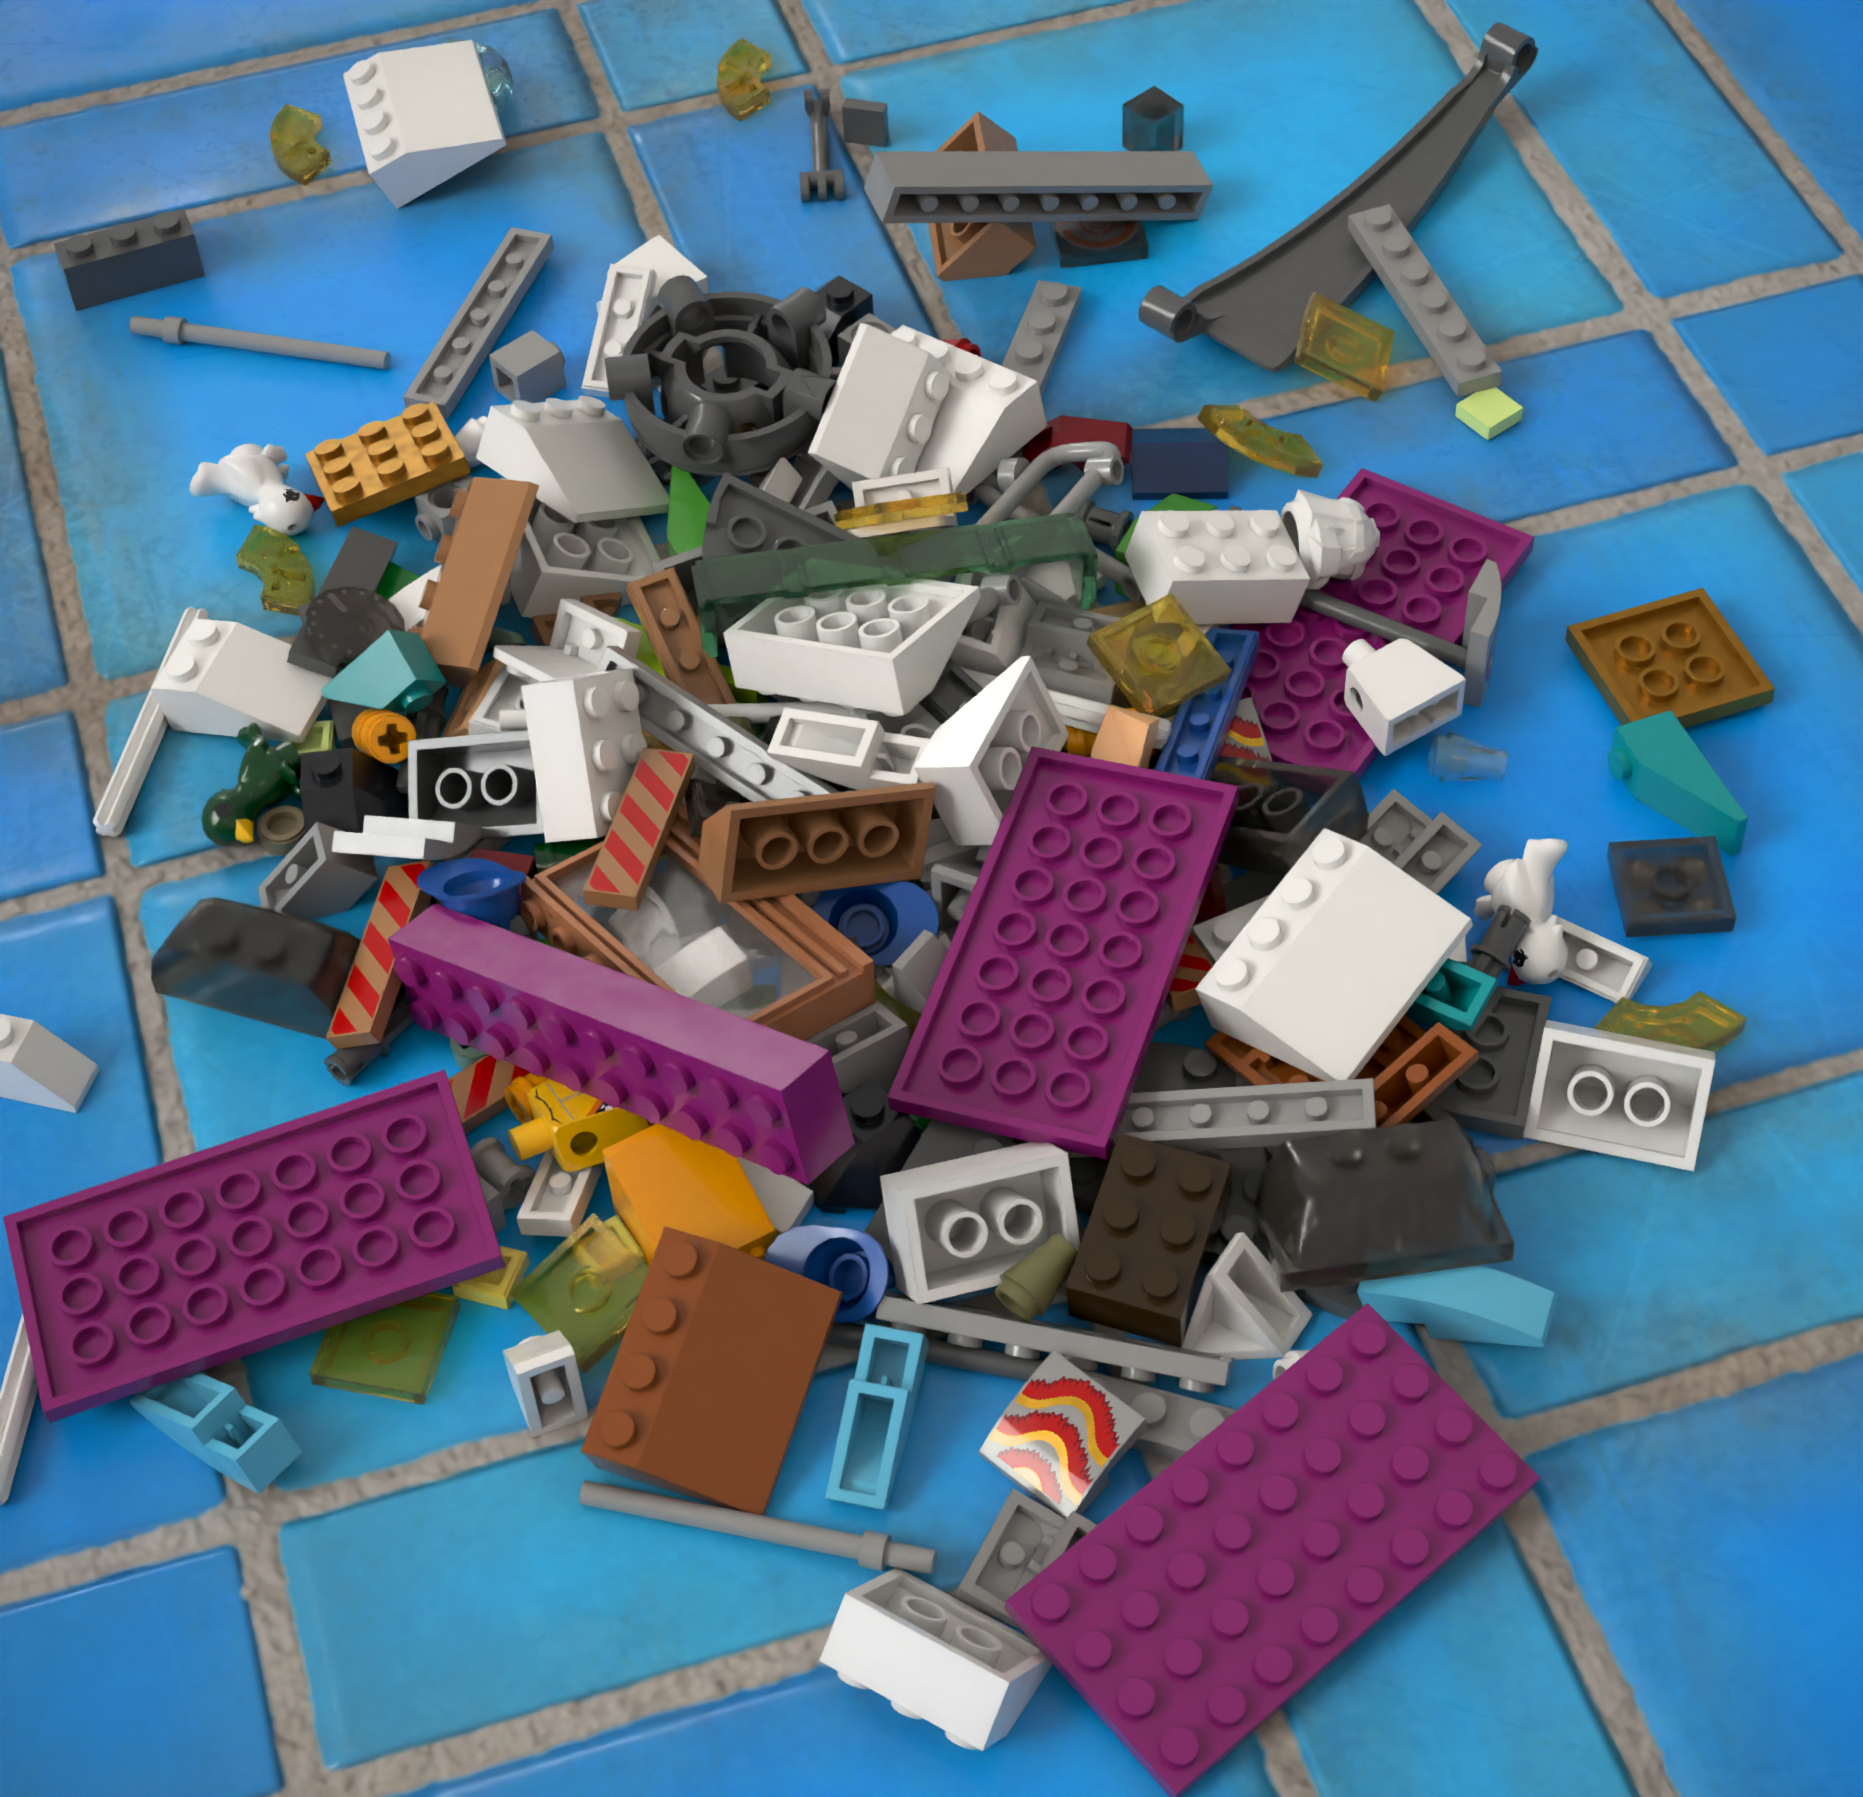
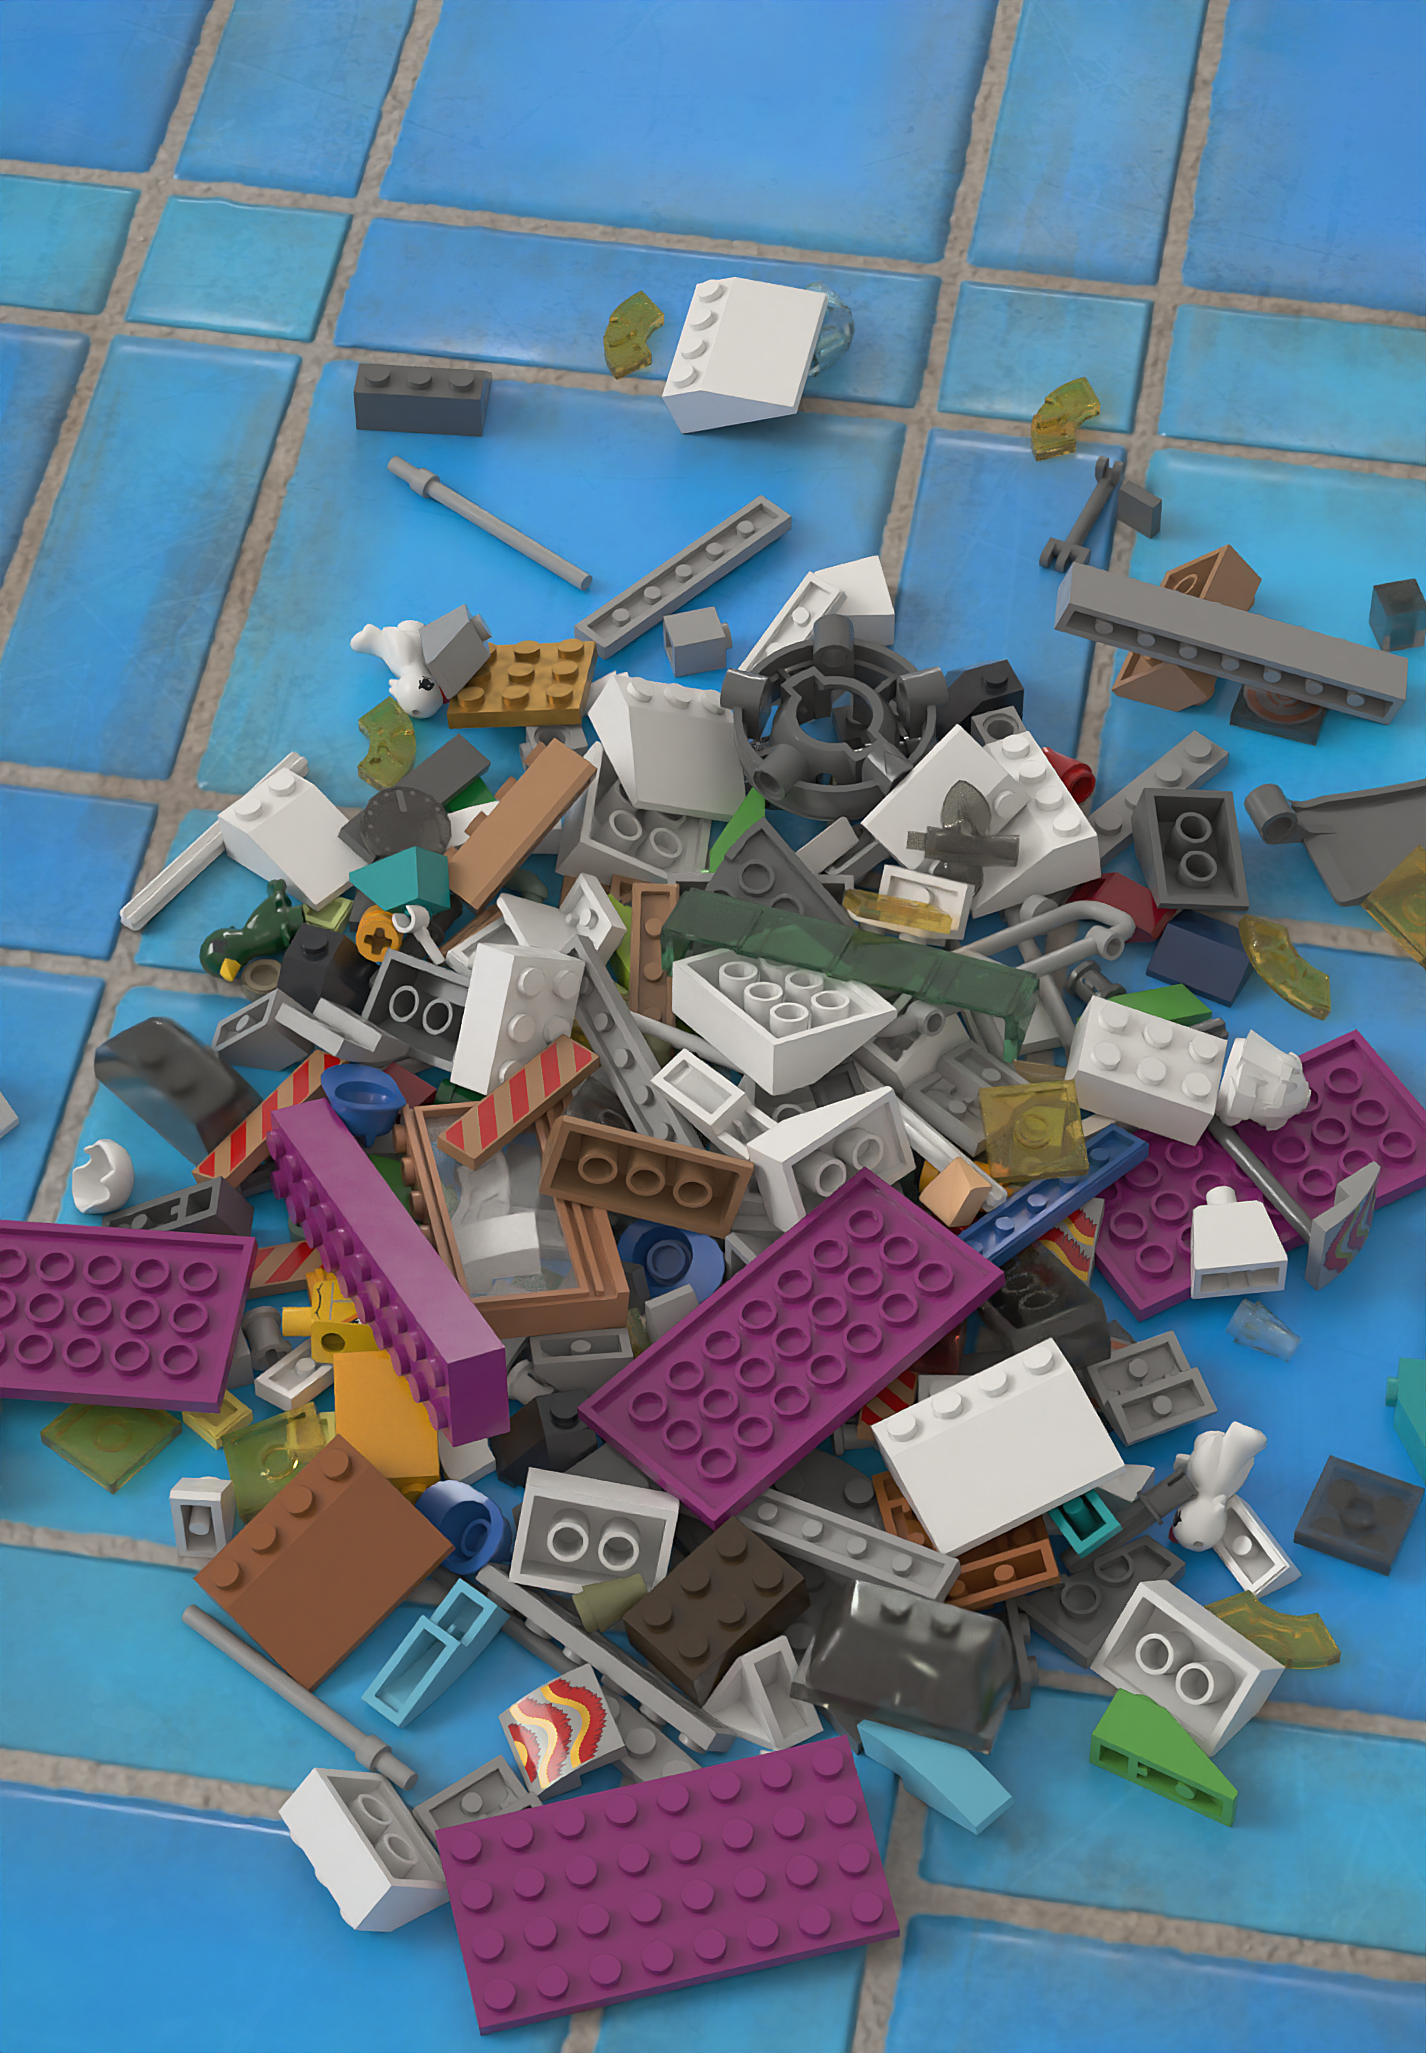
camera: 25 degrees right, 0 degrees up
none -> white hair [72,1139,135,1214]
none -> dark grey slope [101,1176,254,1237]
none -> white hand [392,905,445,966]
none -> light grey slope [419,604,492,699]
none -> clear smoke plant [906,780,1020,899]
none -> bright green slope [1089,1688,1238,1828]
none -> dark grey slope [1131,788,1249,911]

